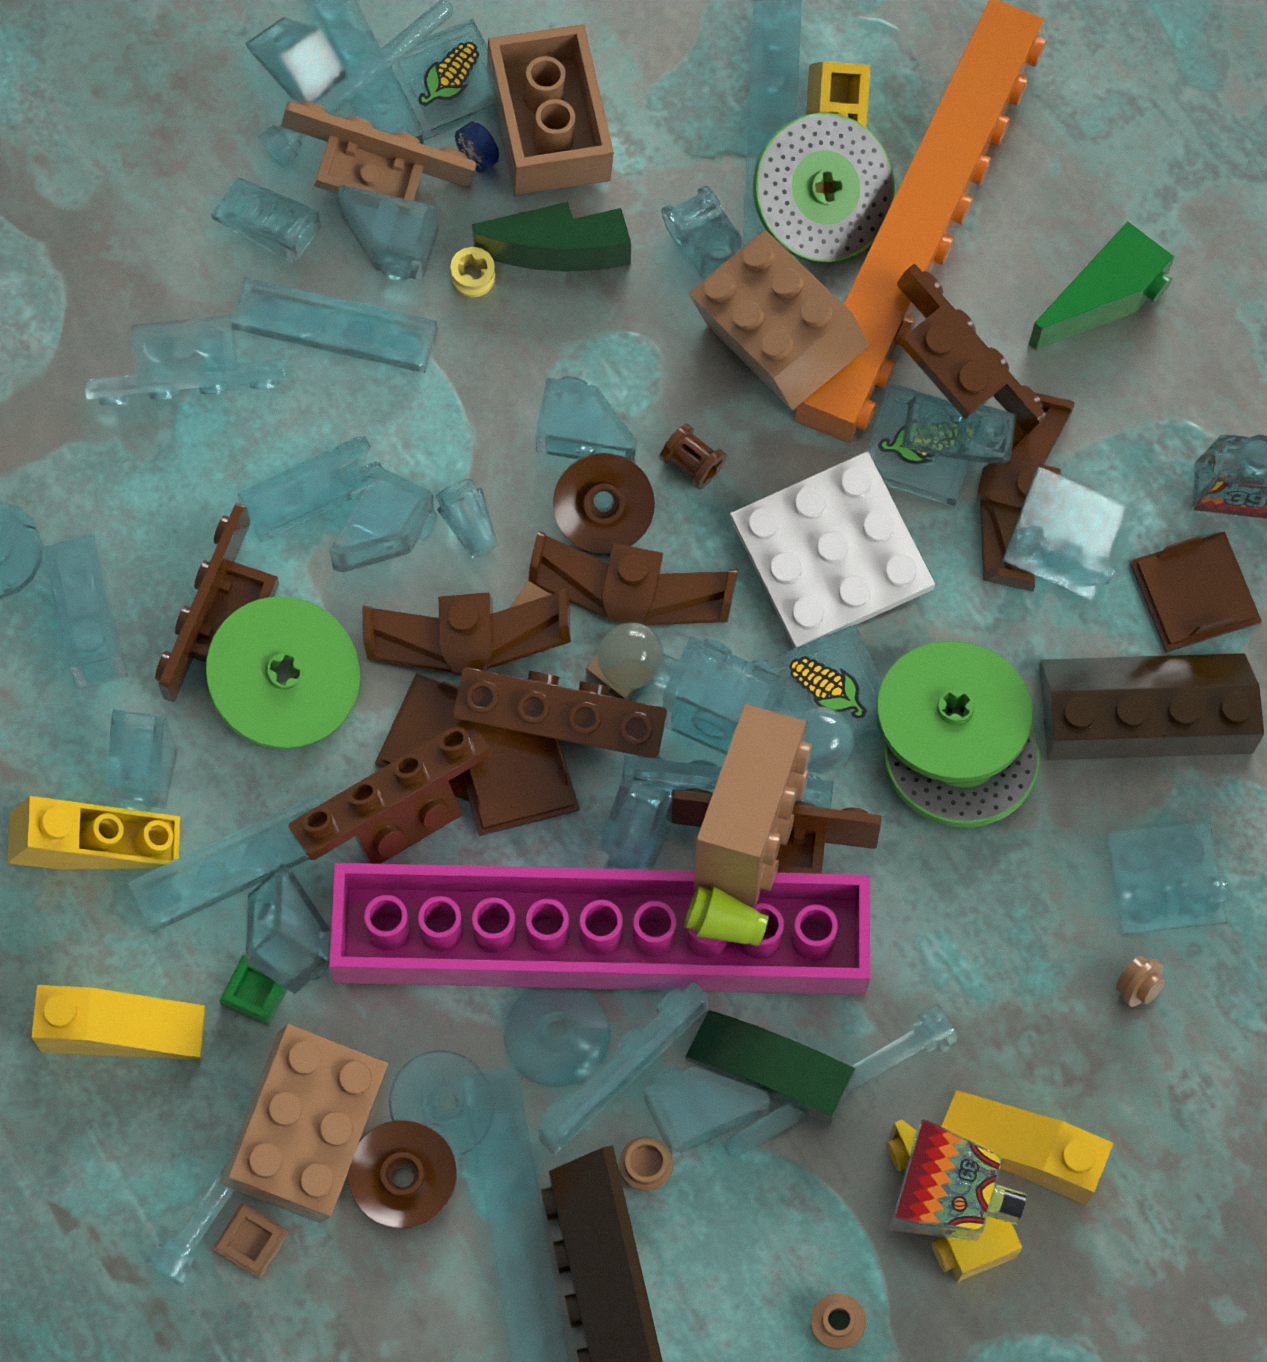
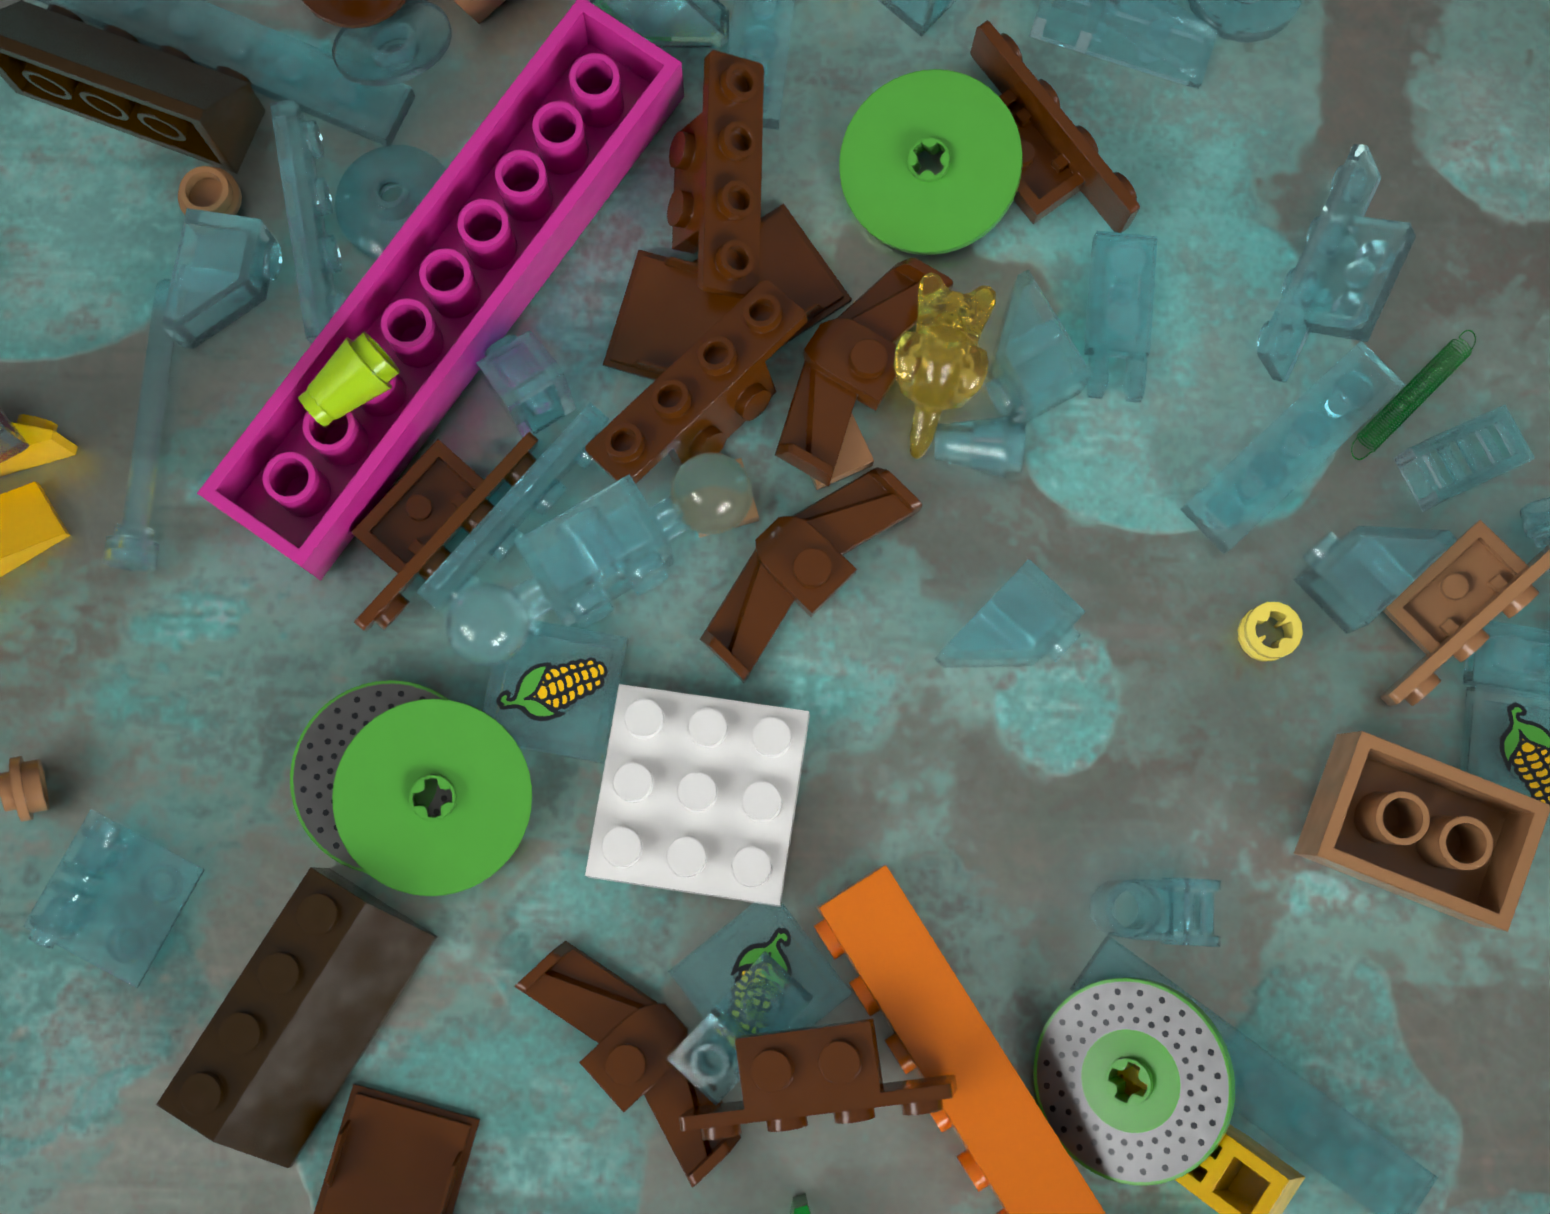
camera: 120 degrees right, 10 degrees up
clear blue tile [455,121,499,173] -> none
dark green slope [472,202,631,272] -> none
reddish brown dish [553,453,655,554] -> none
reddish brown bush [659,423,727,490] -> none
dark green slope [685,1010,855,1125] -> none
medium nougat brick [688,230,869,410] -> none
medium nougat brick [693,704,813,908] -> none
clear light blue hinge [1003,466,1127,600] -> none
none -> clear yellow animal [894,273,996,459]
none -> green piece [1351,330,1476,460]

